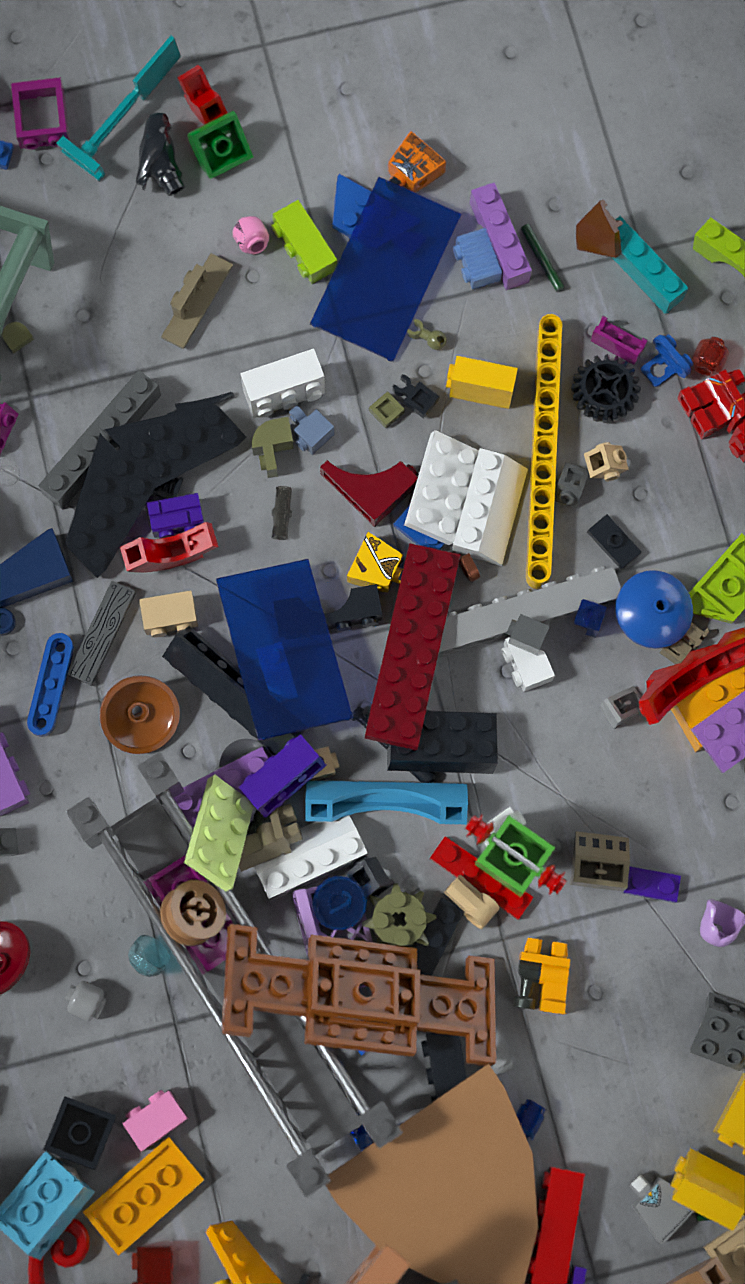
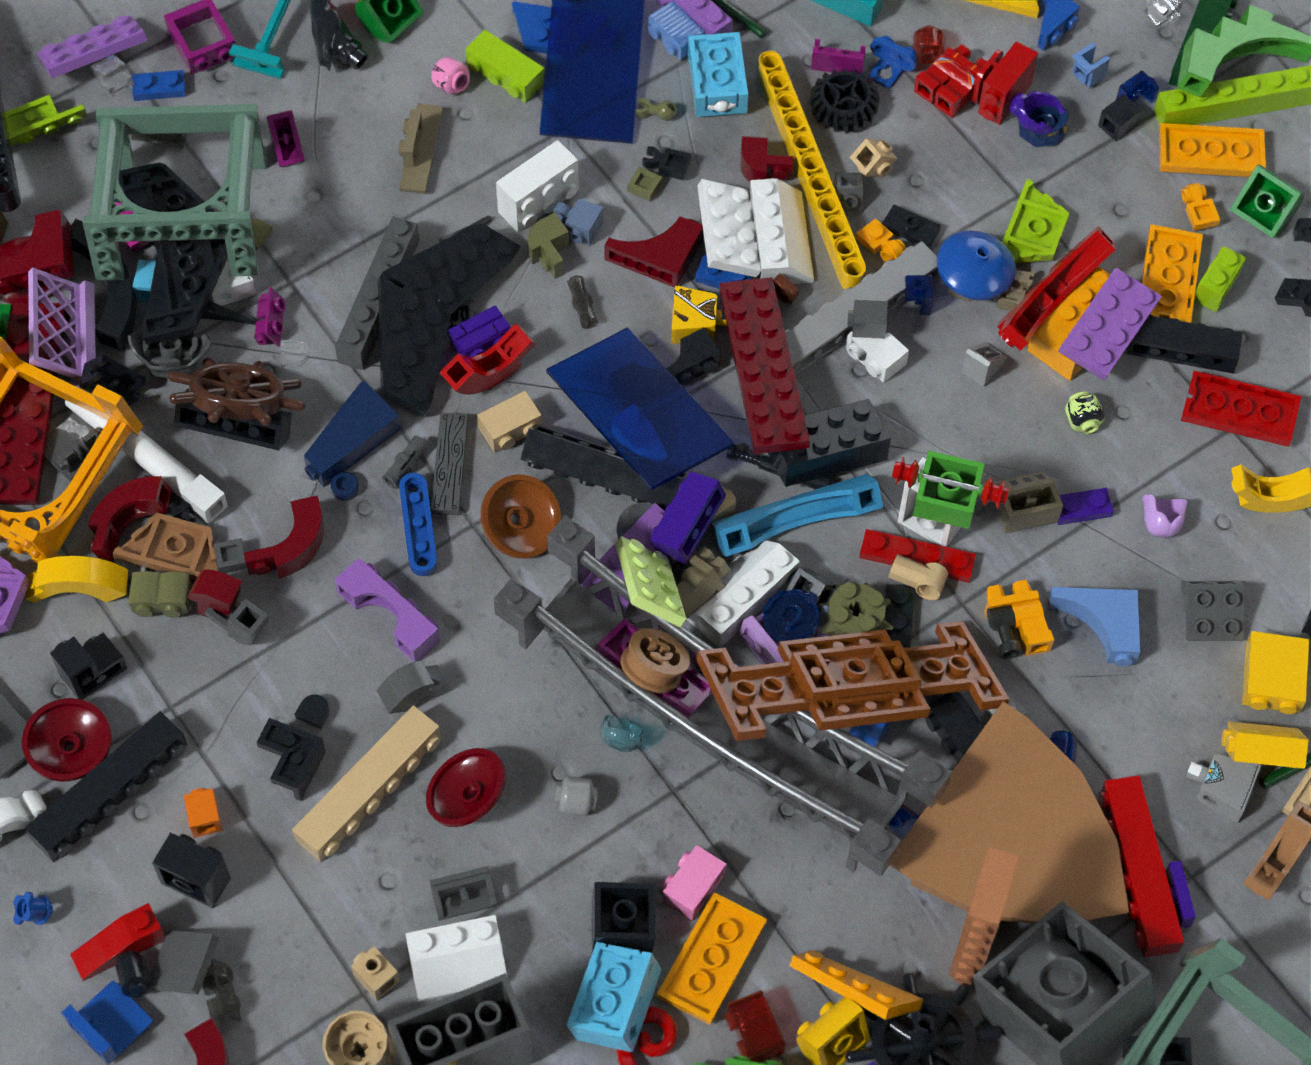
camera: 20 degrees left, 15 degrees down
yellow brick [446,356,518,409] -> none
none -> magenta slope [266,110,305,167]
none -> dark grey pin [382,436,428,488]
none -> medium azure piece [688,32,748,117]
none -> dark red brick [740,136,793,182]
none -> light orange plate [856,218,906,262]
none -> medium blue arch [1048,587,1140,667]
none -> head [1065,391,1105,434]

